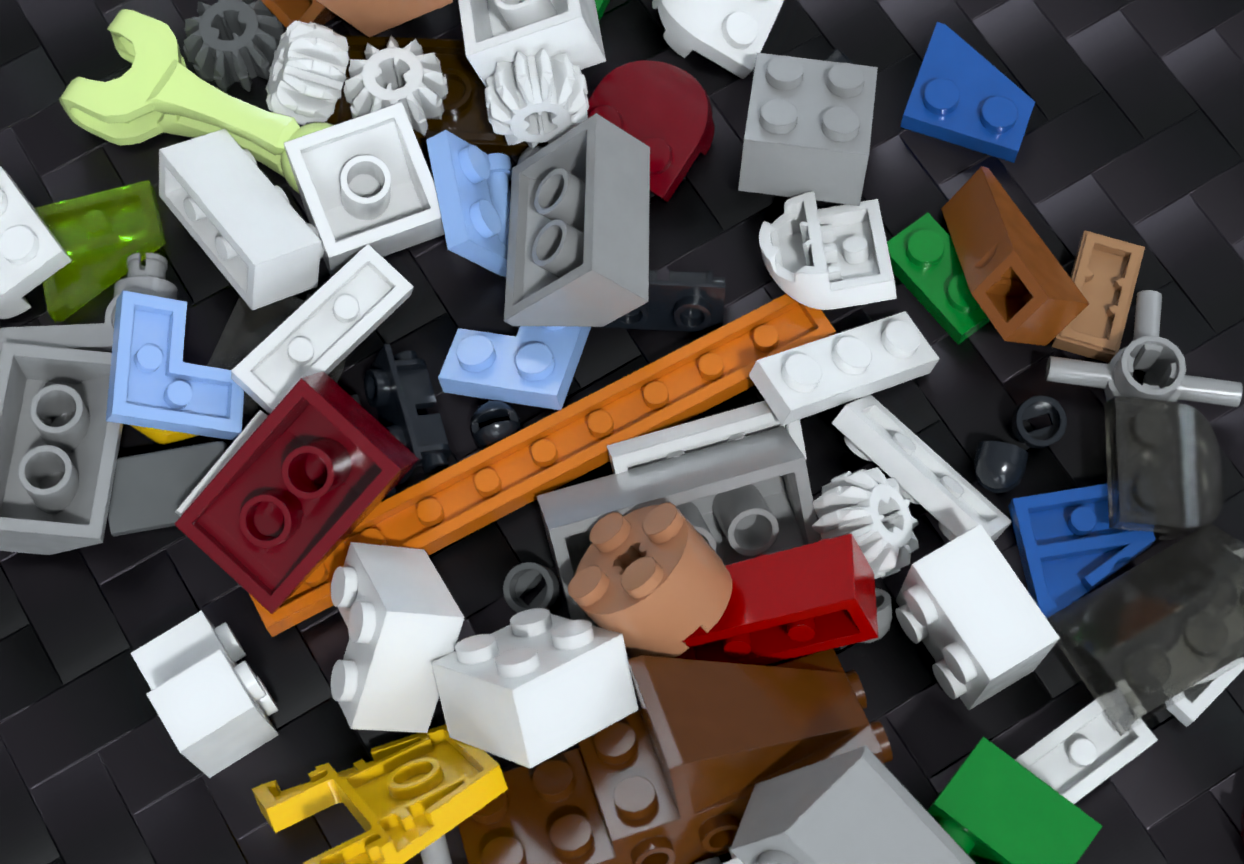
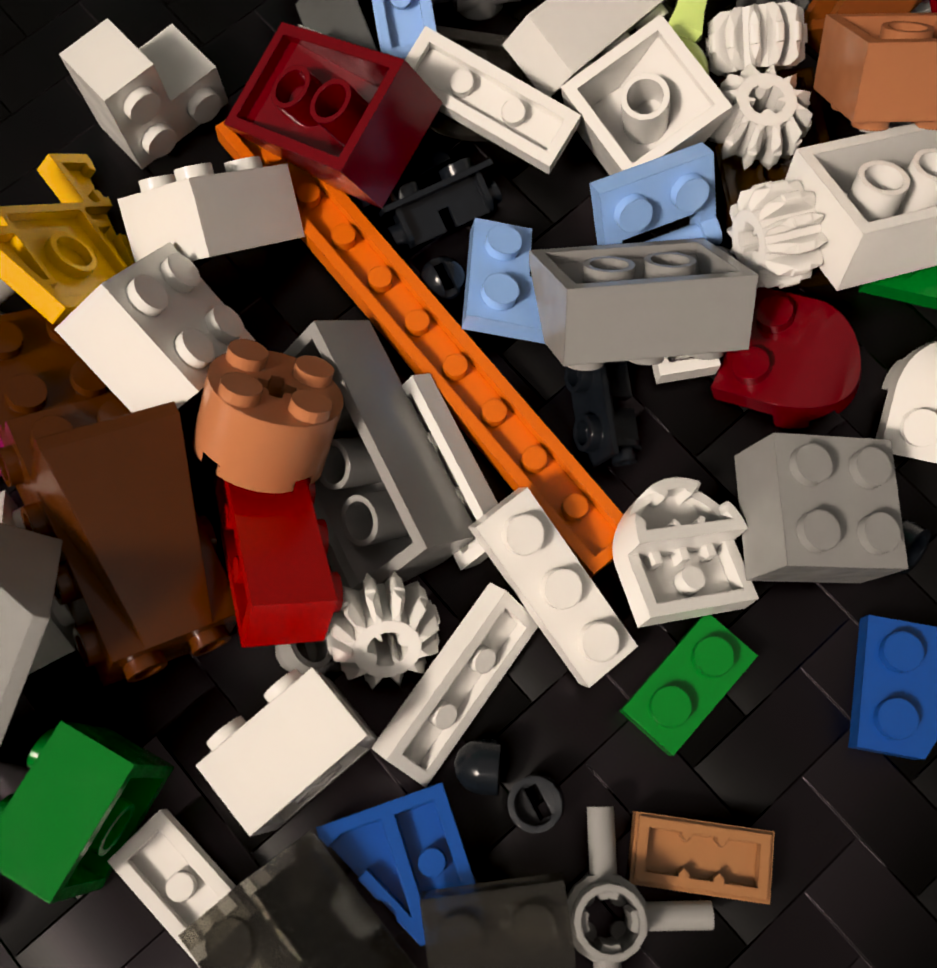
camera: 80 degrees right, 5 degrees up
dark grey hinge [503,562,559,613] -> none
dark orange slope [941,166,1089,346] -> none

